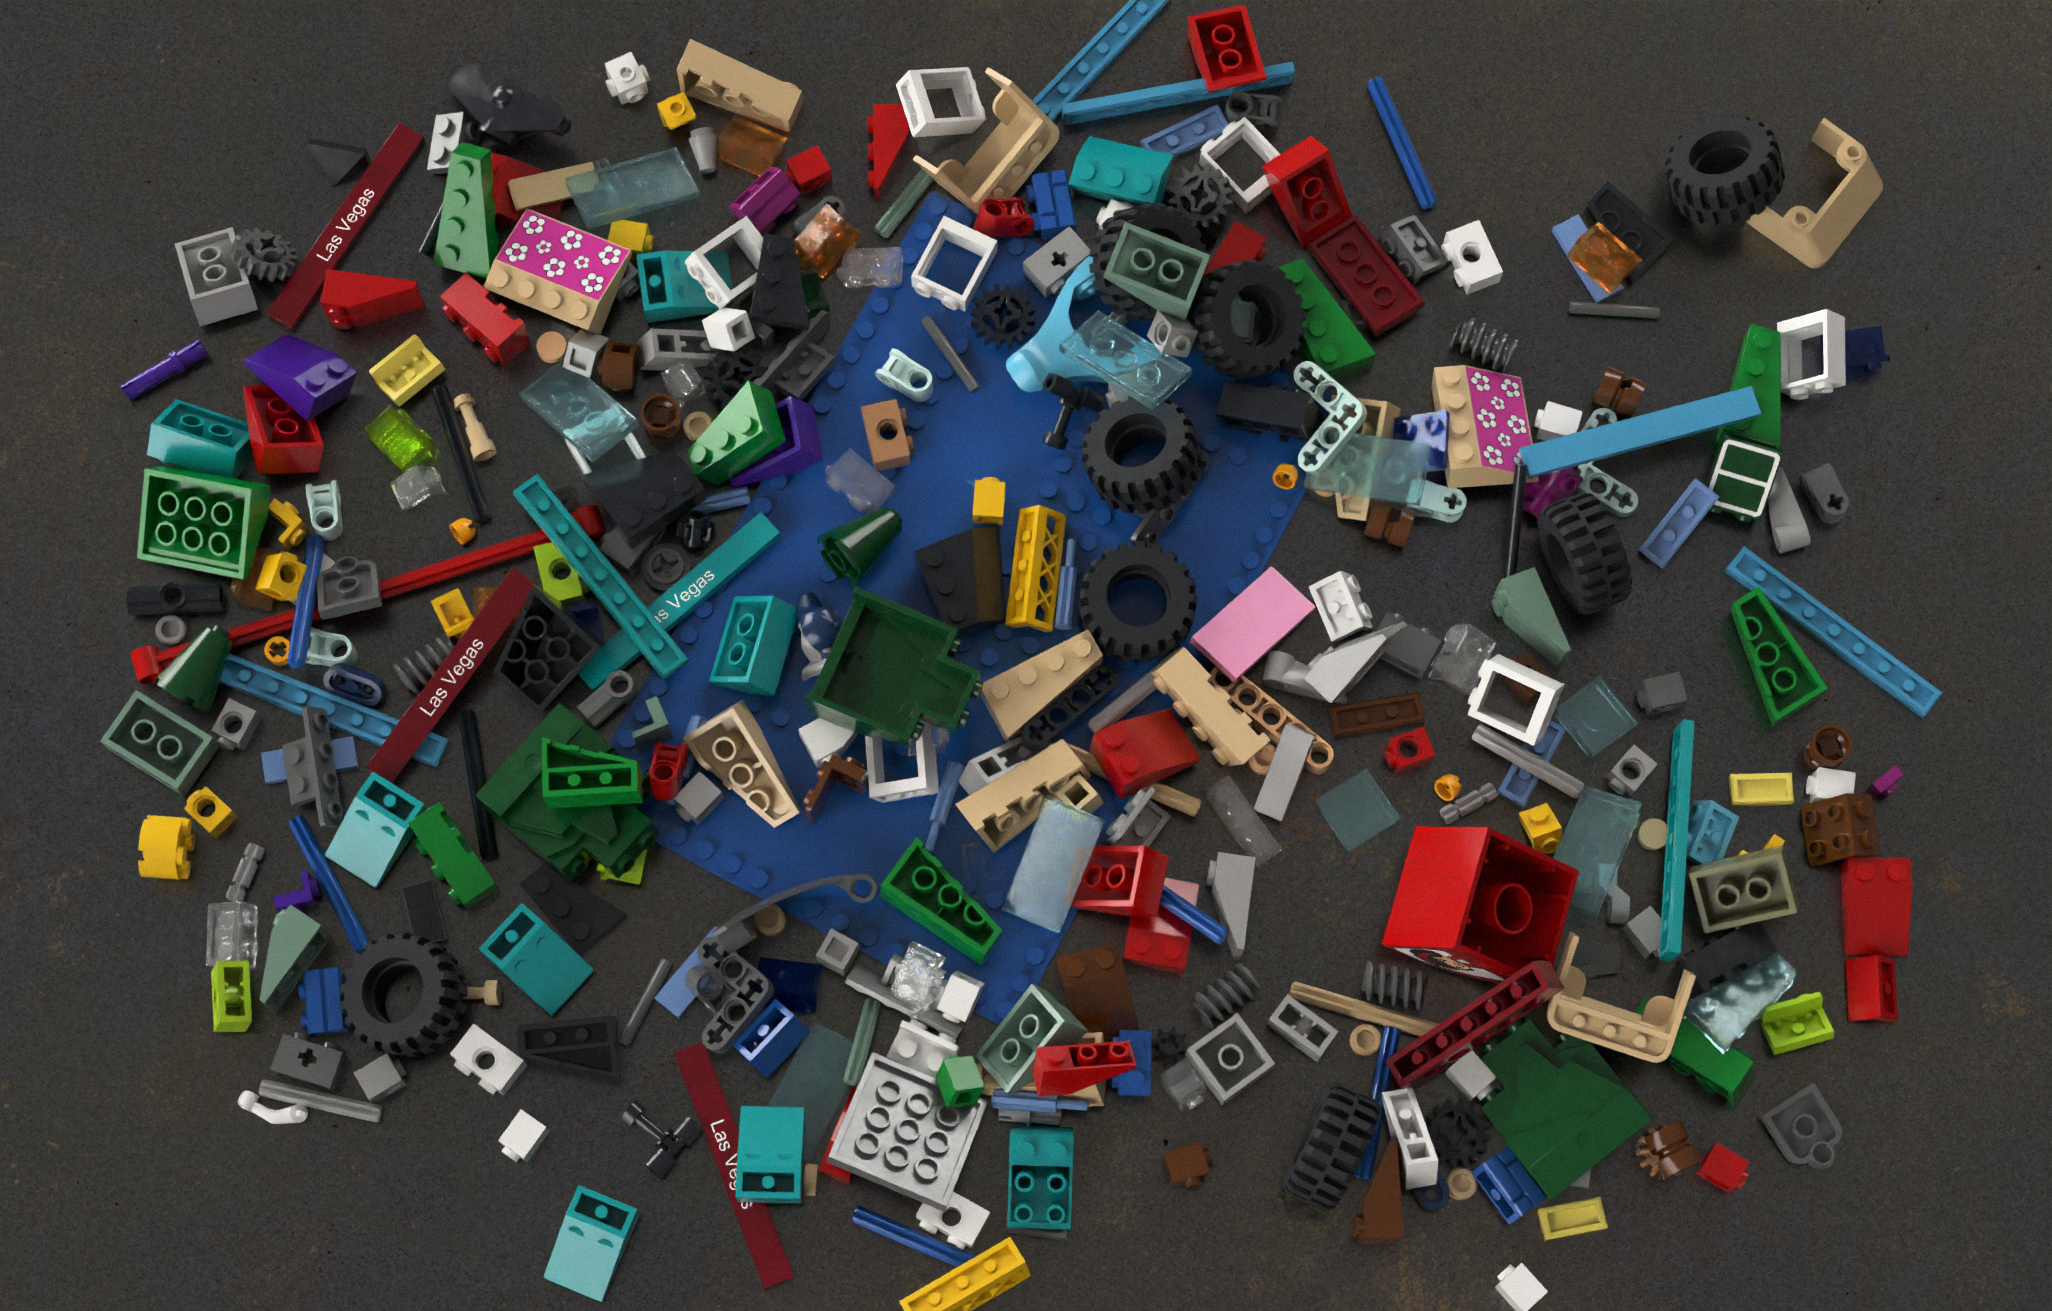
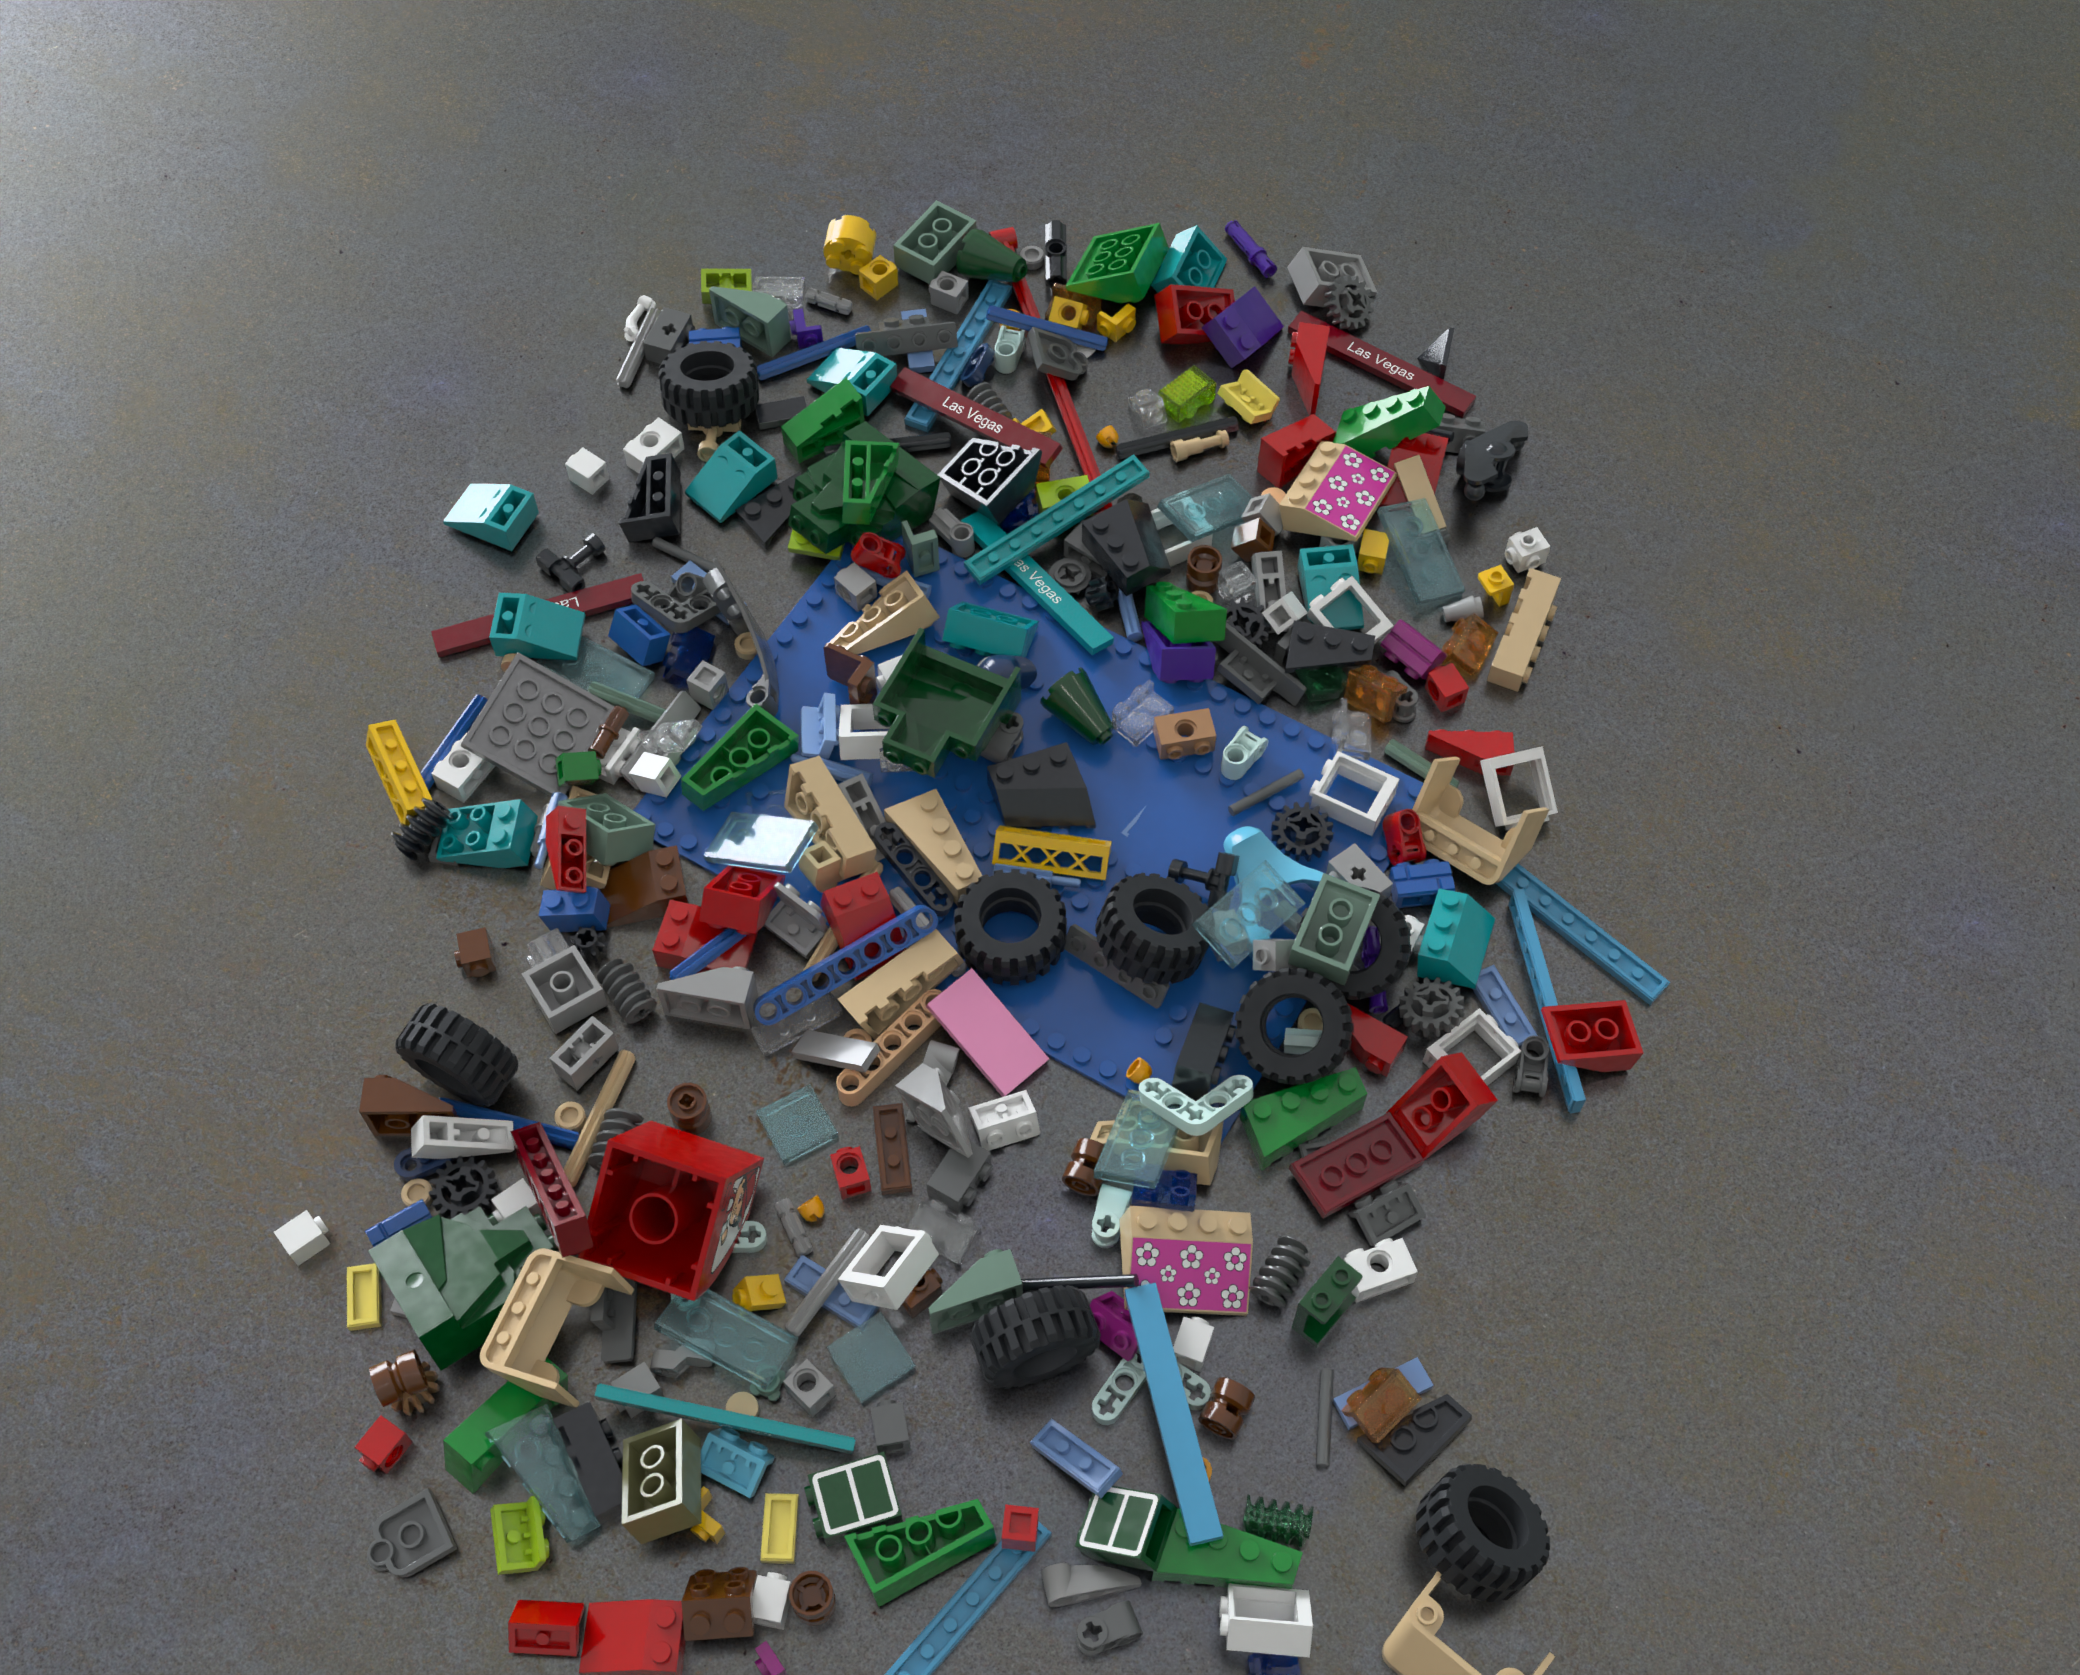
camera: 95 degrees right, 15 degrees down
light aqua piece [306,479,343,541] -> none
light grey brick [354,1053,407,1104] -> none
yellow brick [973,477,1006,526] -> none
blue axle [1367,76,1437,210] -> none
none -> black piece [391,798,454,861]
none -> reddish brown axle [588,706,629,759]
none -> reddish brown wheel [667,1082,712,1135]
none -> blue beam [753,905,938,1025]
none -> light blue bracket [801,693,840,759]
none -> dark green brick [804,1452,903,1547]
none -> red brick [1001,1504,1039,1552]
none -> clear green piece [1242,1494,1314,1548]
none -> dark green panel [1292,1256,1363,1348]

